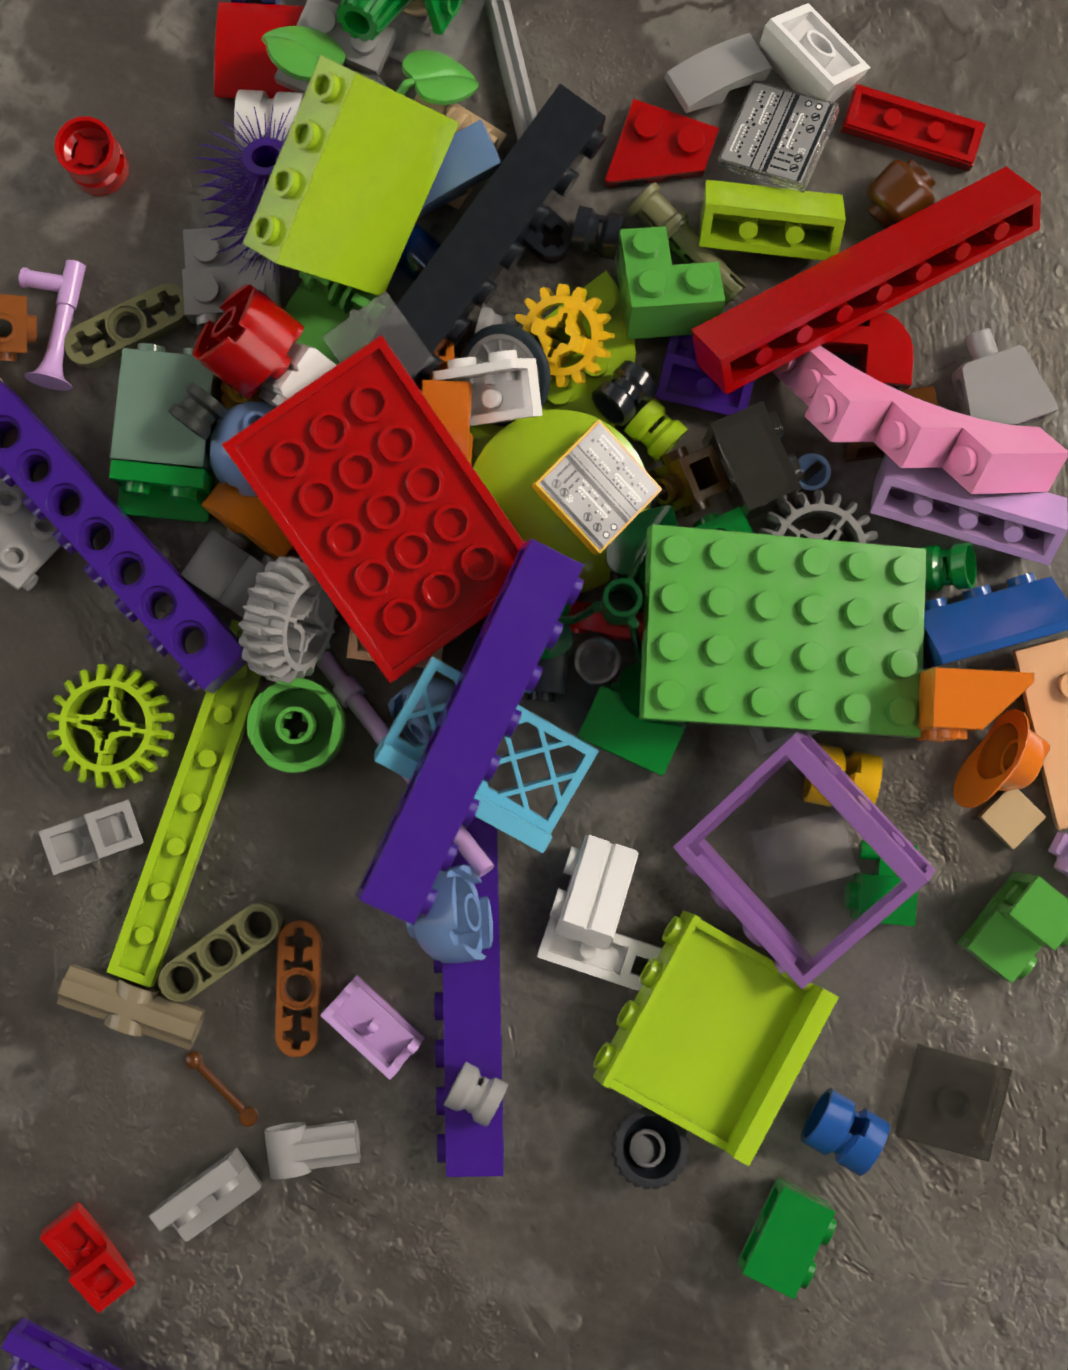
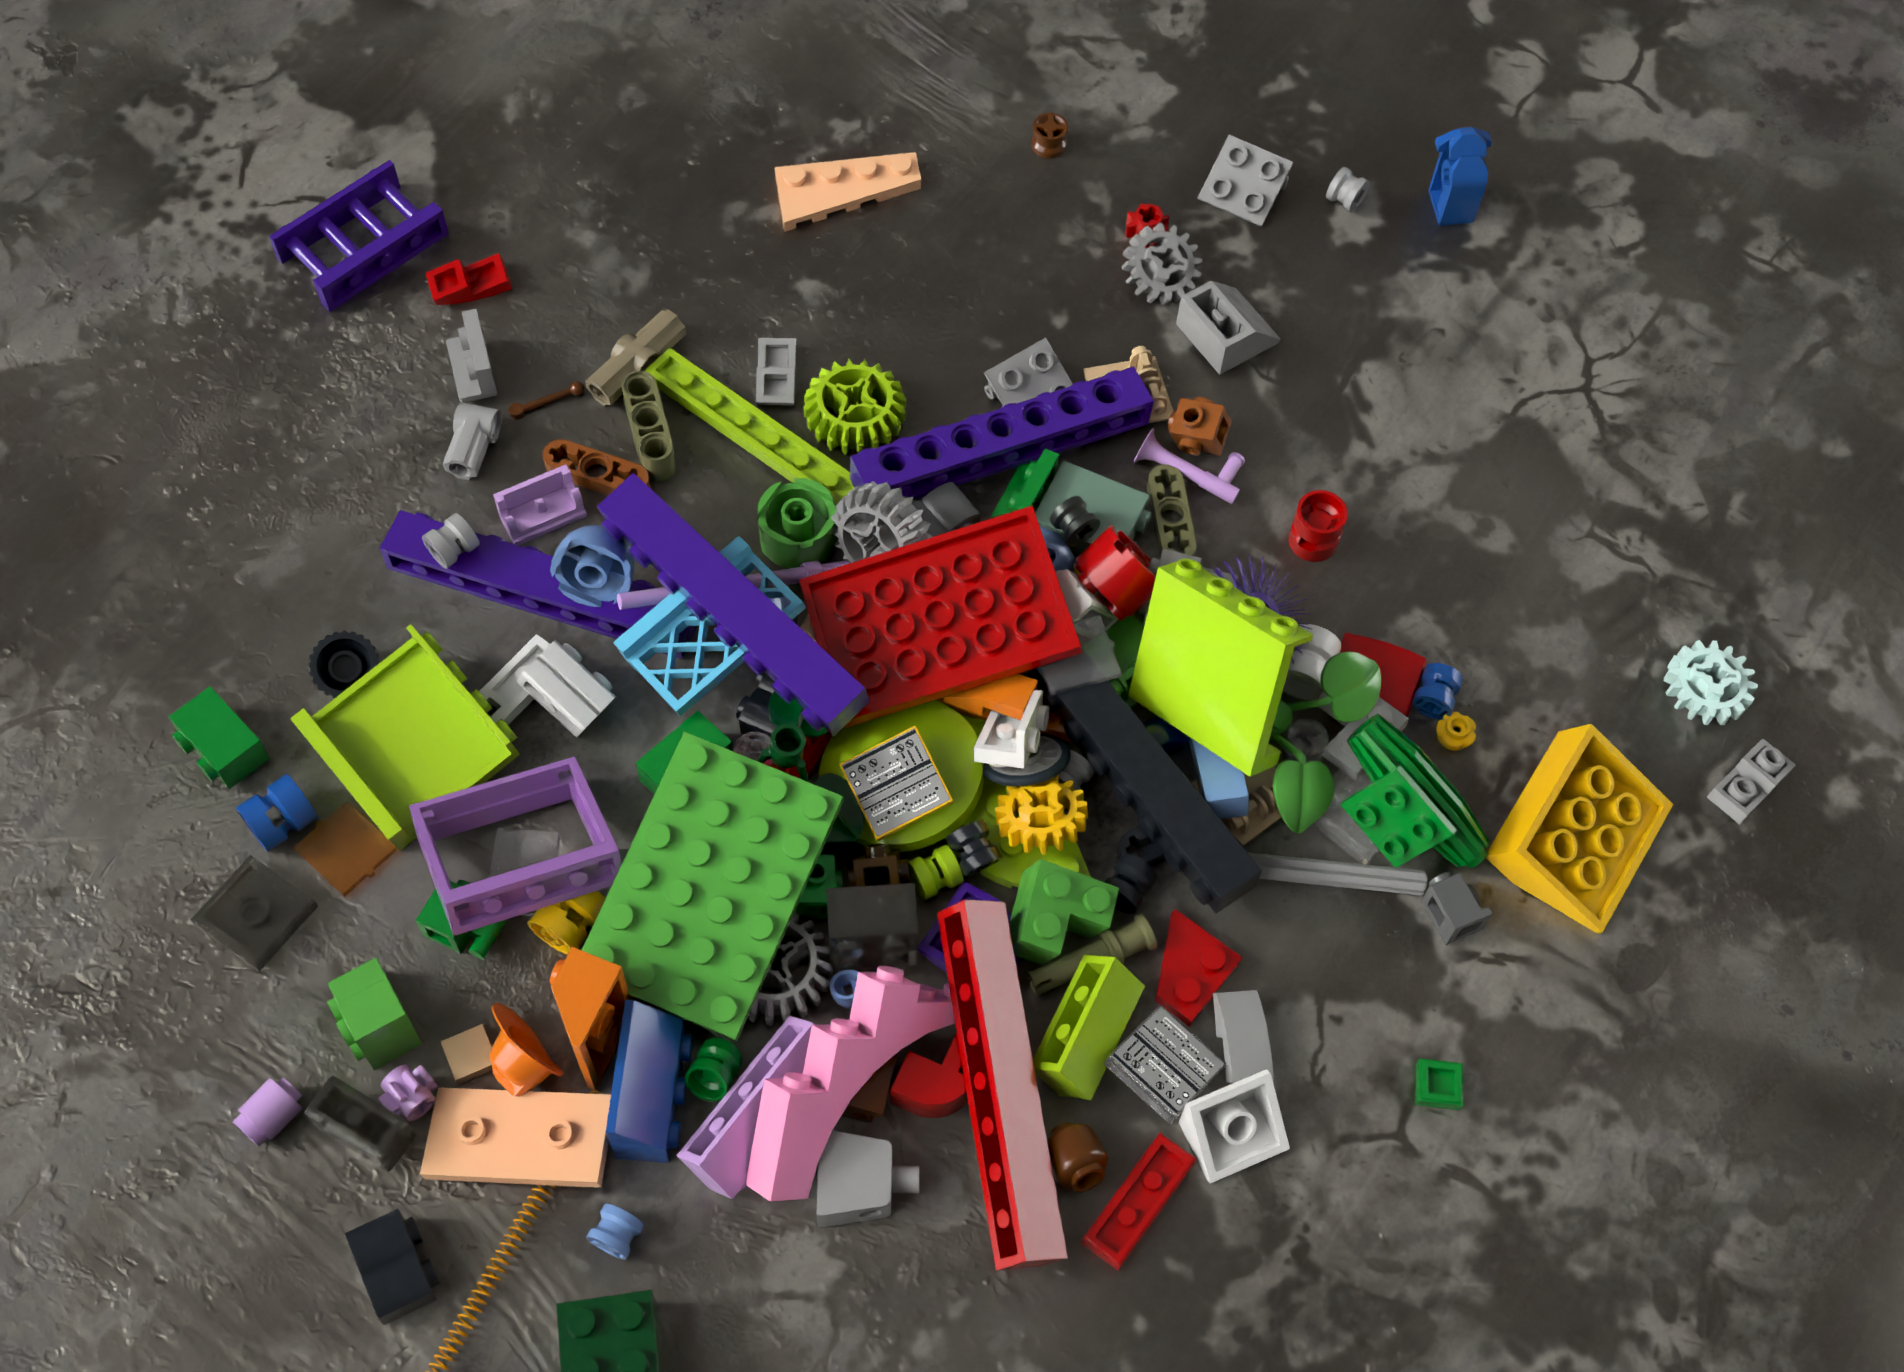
camera: 105 degrees right, 25 degrees down
none -> clear orange piece [293,801,397,897]

